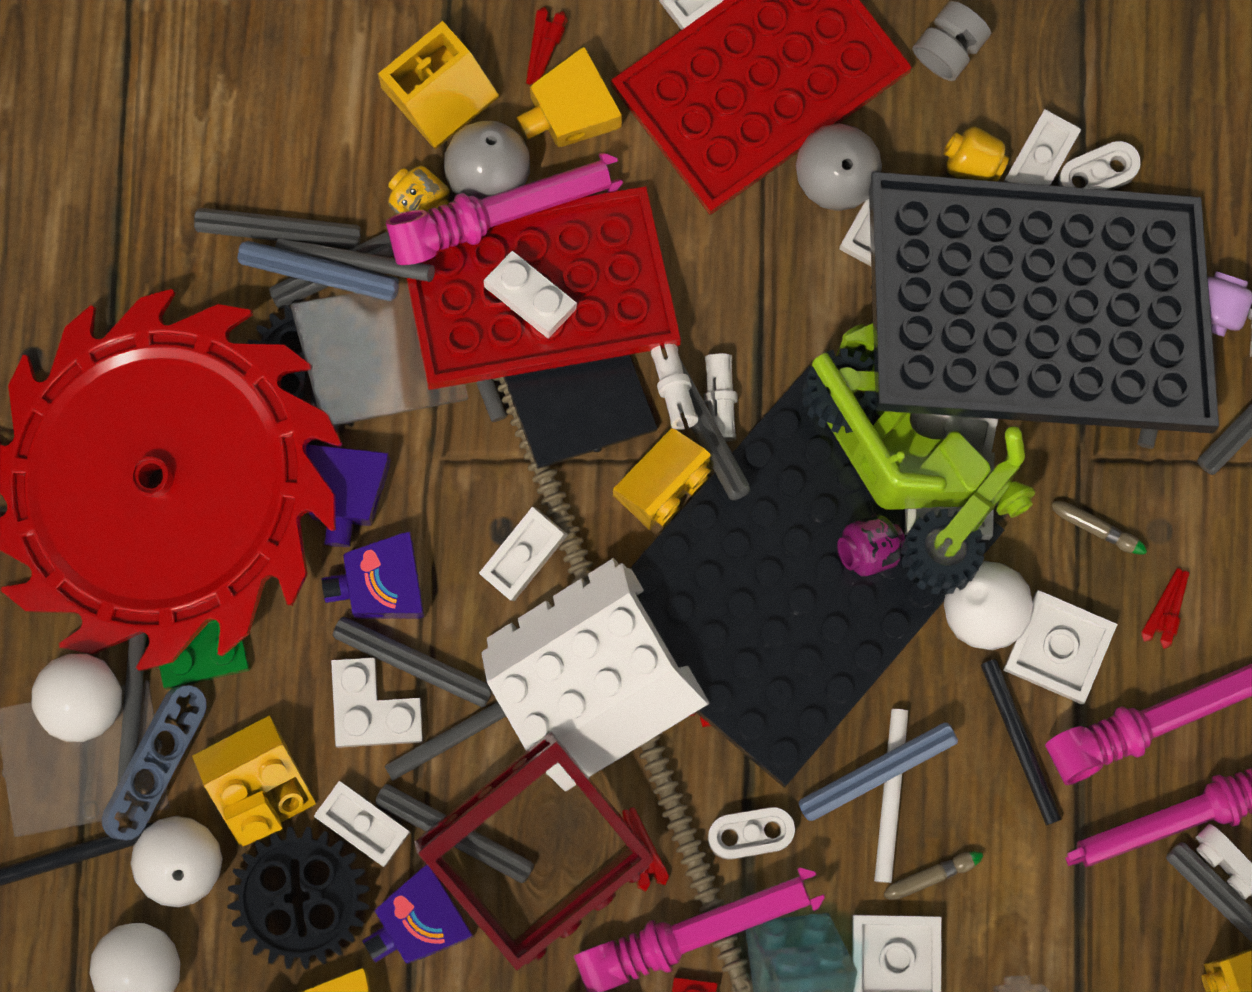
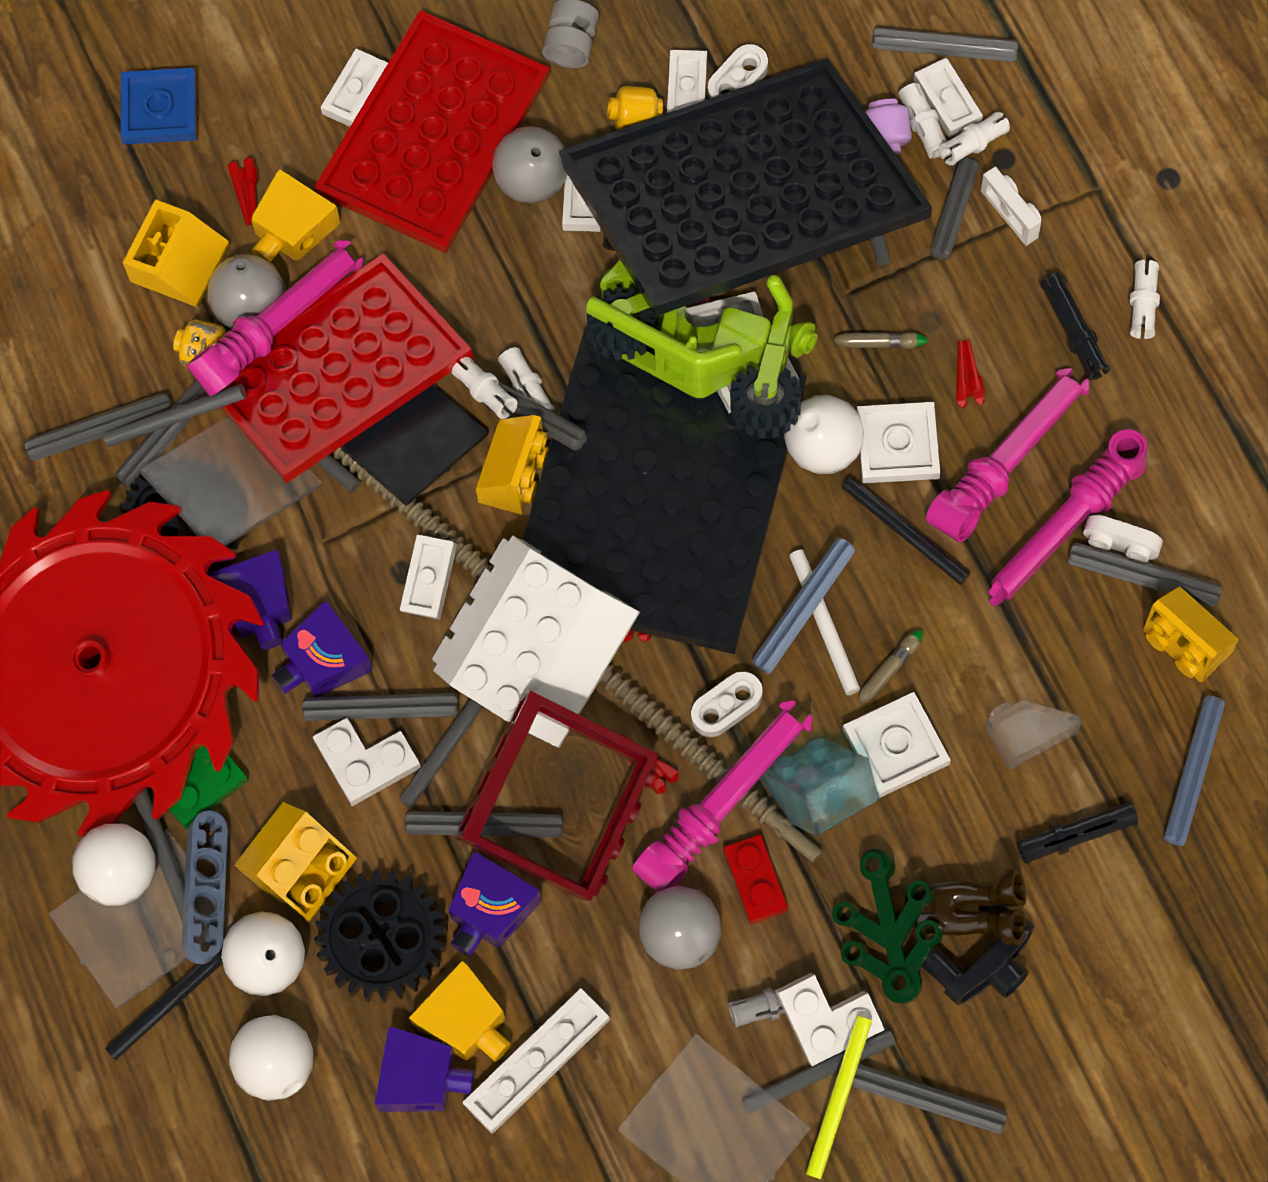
camera: 20 degrees left, 10 degrees down
yellow plate [222,791,282,847] -> none
sand blue axle [238,241,399,301] -> none
white plate [314,781,411,868] -> none
white plate [484,251,577,339] -> none
magenta head [838,514,905,577] -> none

